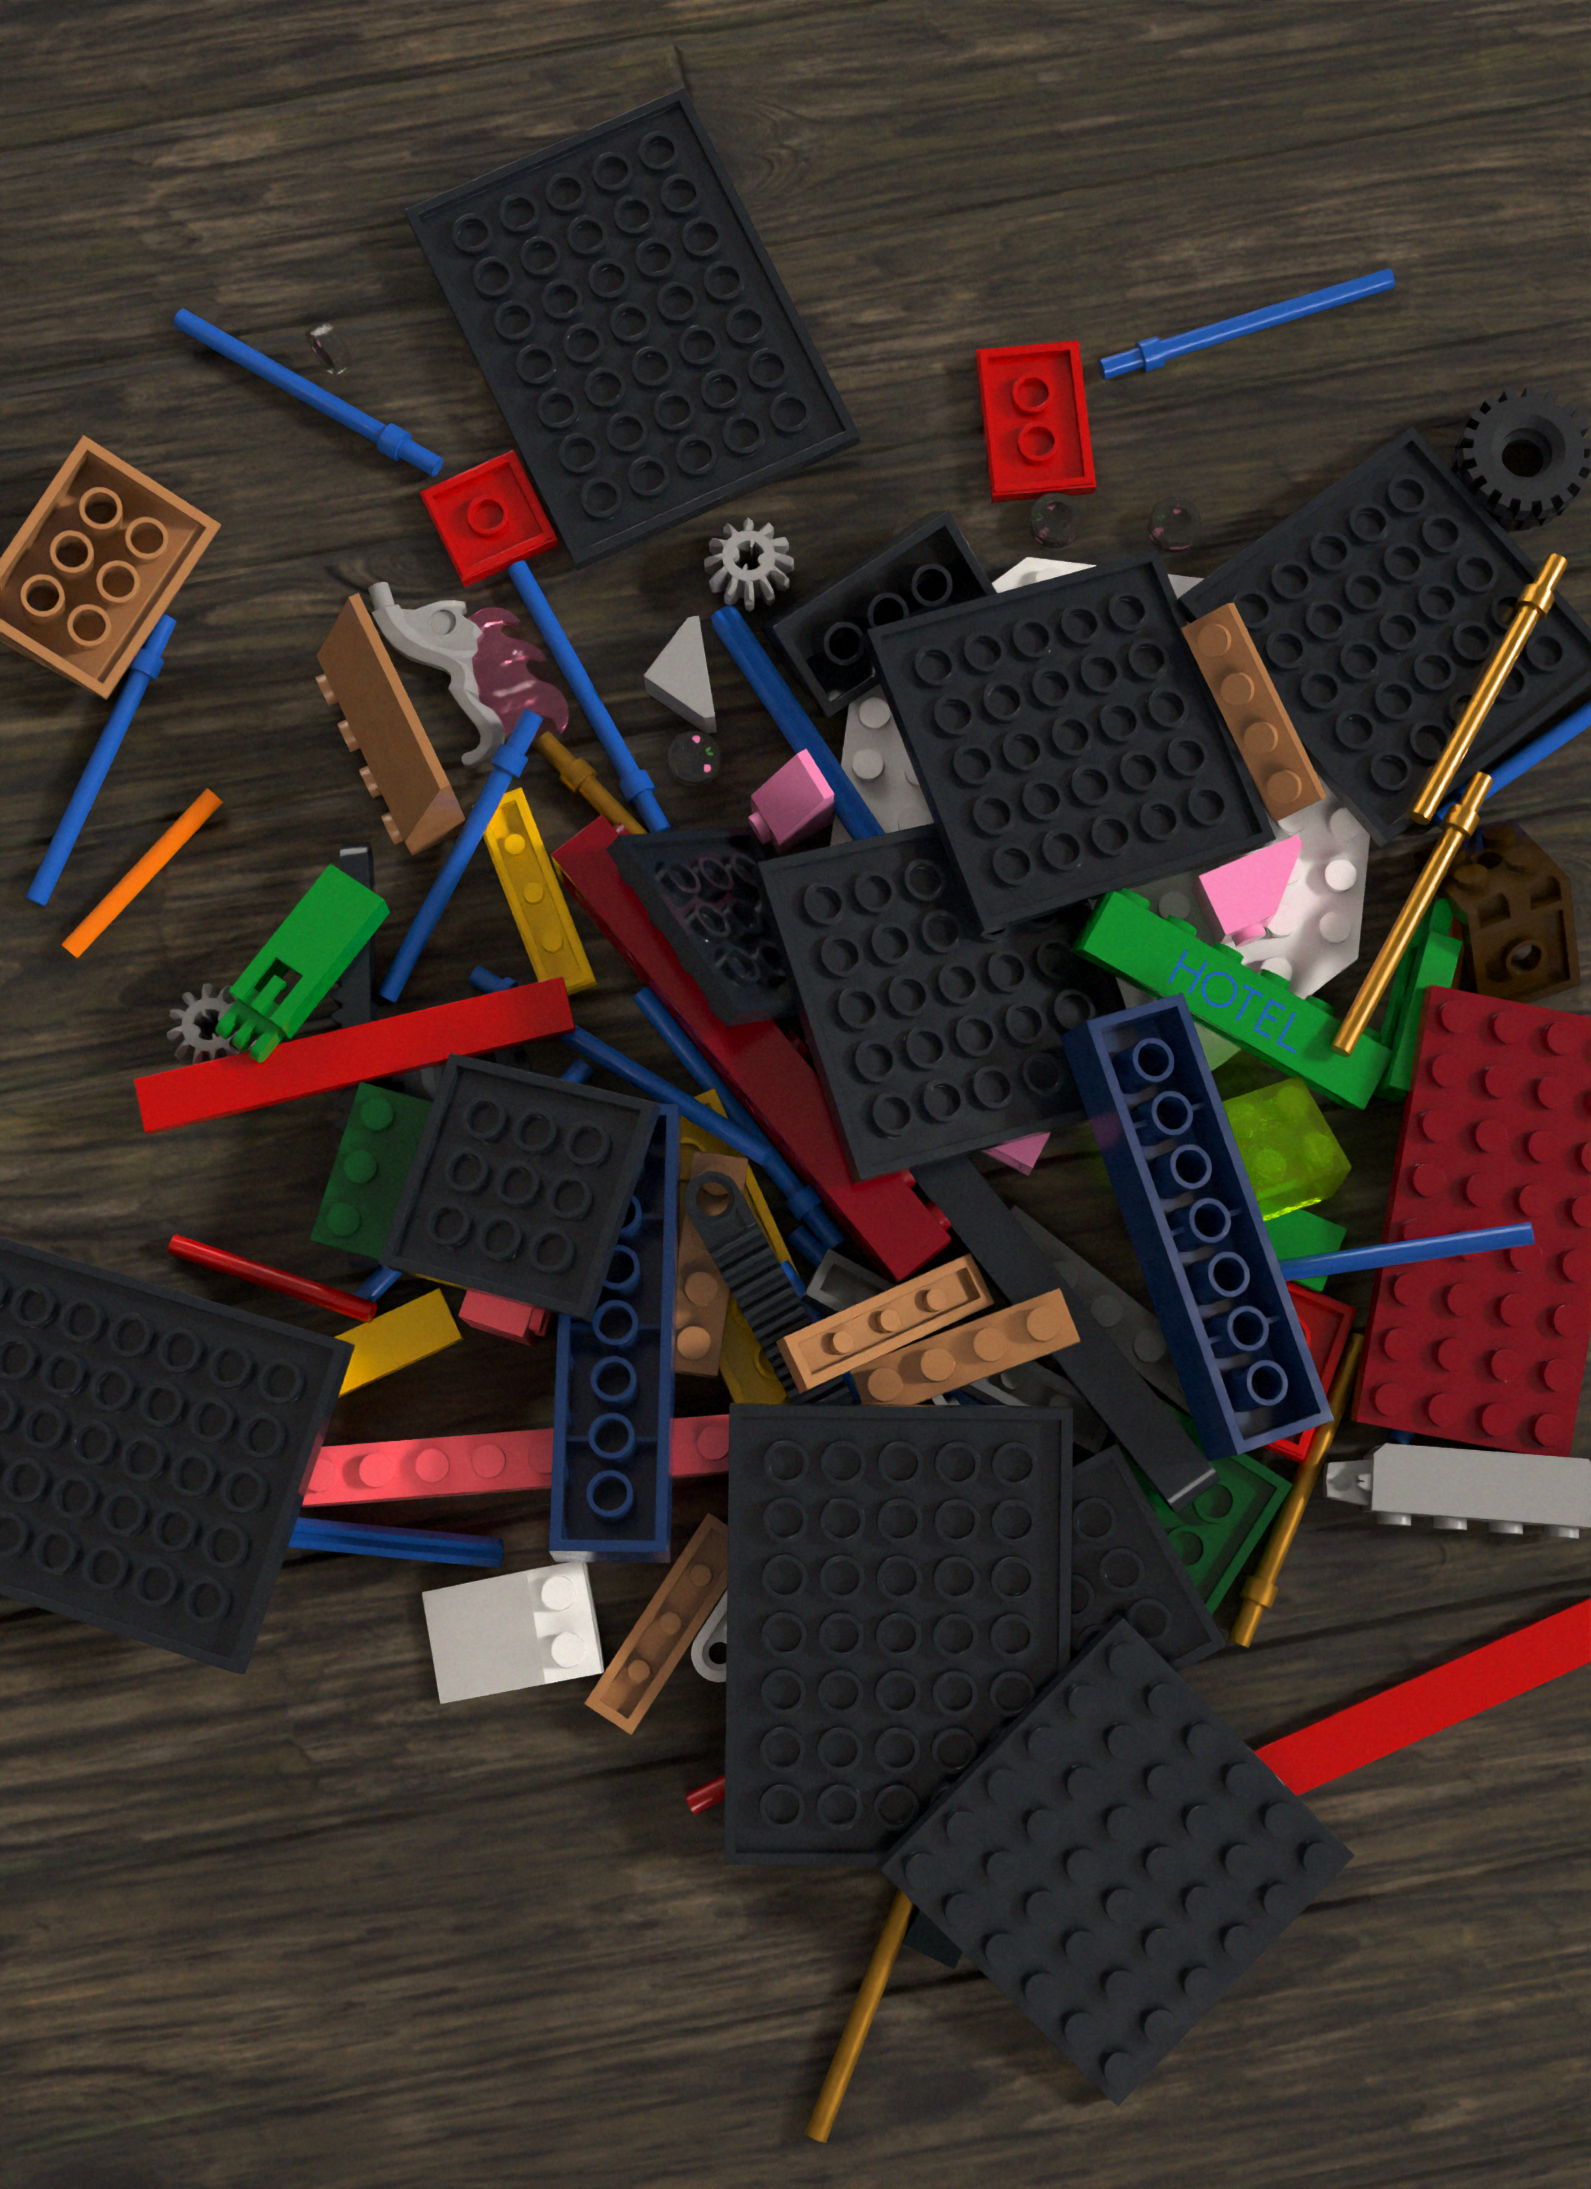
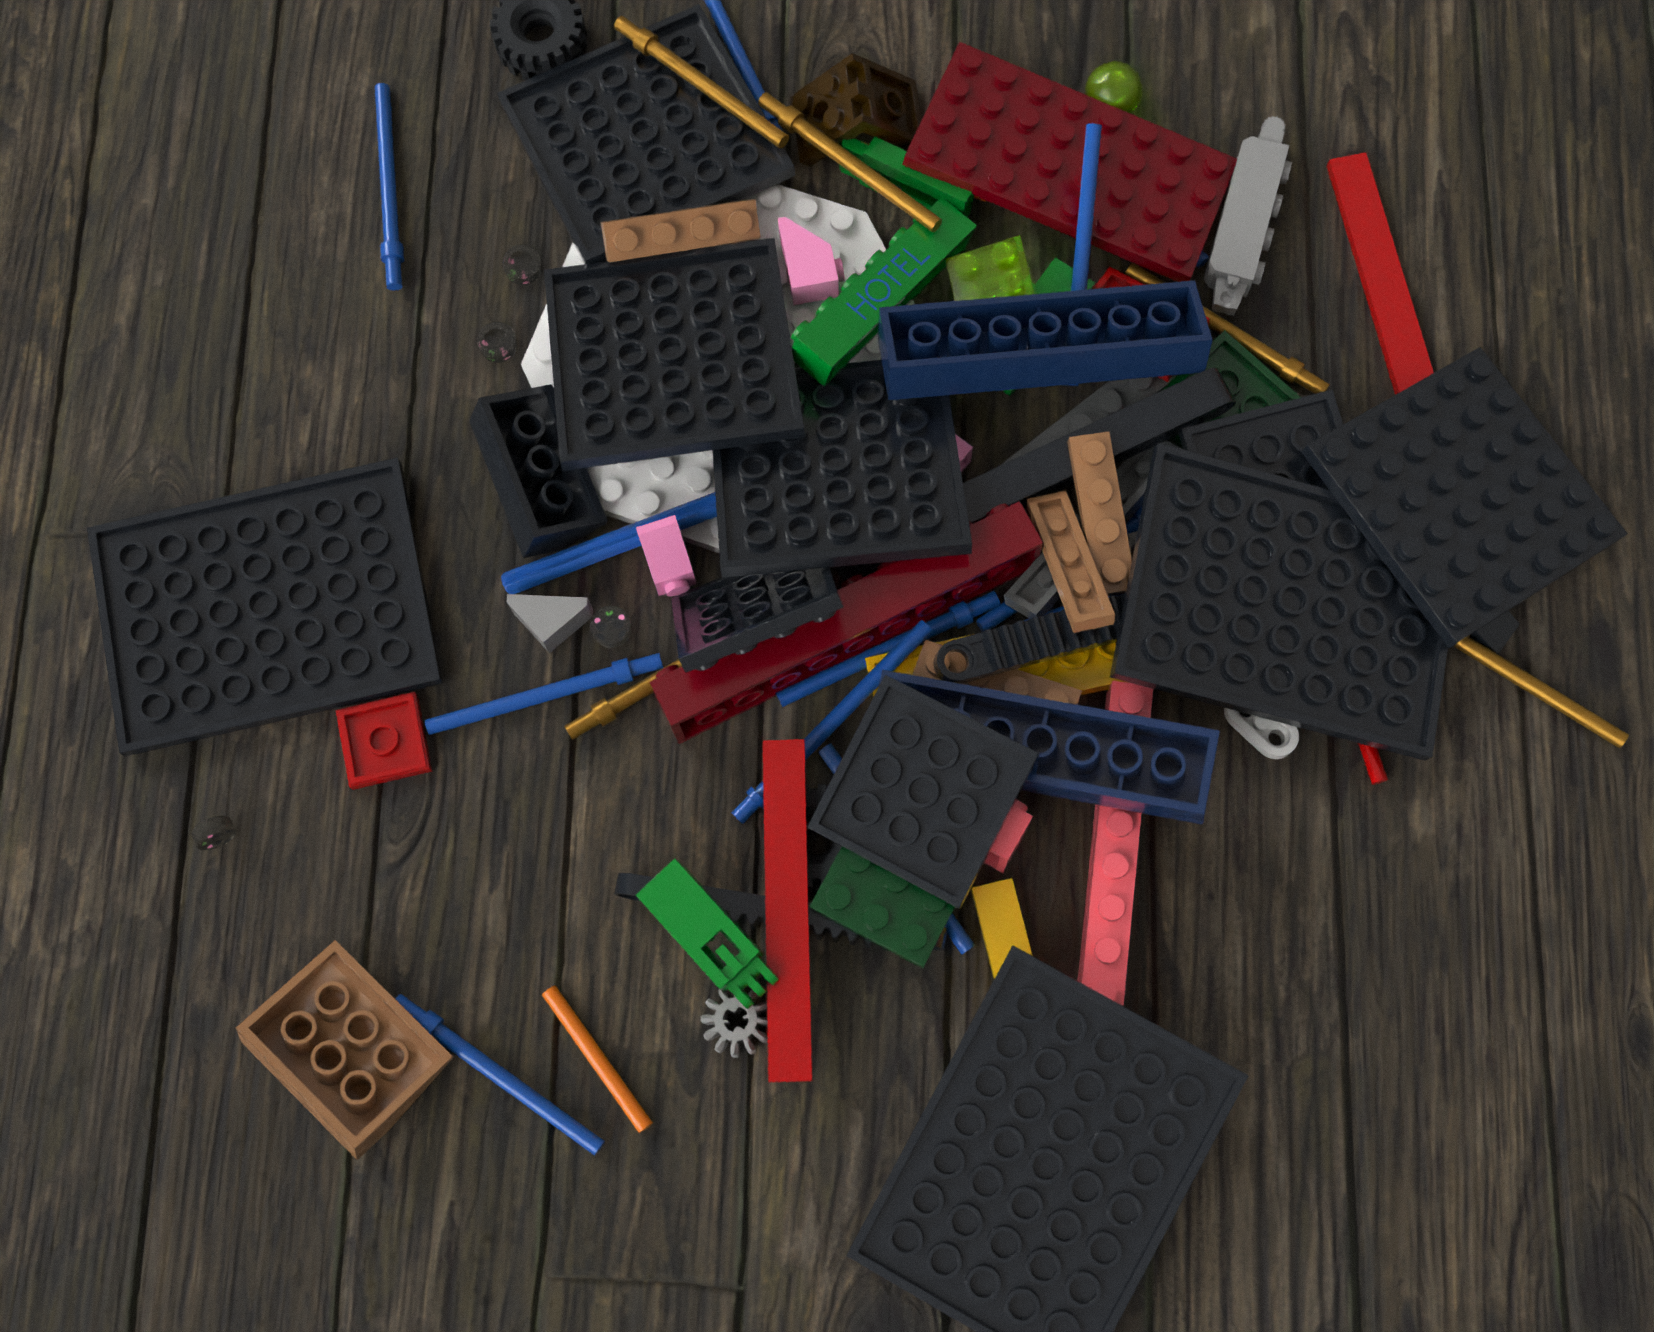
camera: 75 degrees left, 5 degrees down
red bar [168,1234,377,1323] -> none
blue bar [173,308,443,477] -> none
blue axle [288,1517,505,1568] -> none
medium nougat slope [315,593,466,856] -> none
piece [368,582,569,769] -> none
blue bar [377,709,543,1003] -> none
white slope [422,1562,606,1704] -> none
yellow tile [472,788,597,996] -> none
medium nougat plate [584,1513,728,1735] -> none
light grey gear [704,518,794,612] -> none
red tile [975,340,1096,503] -> none

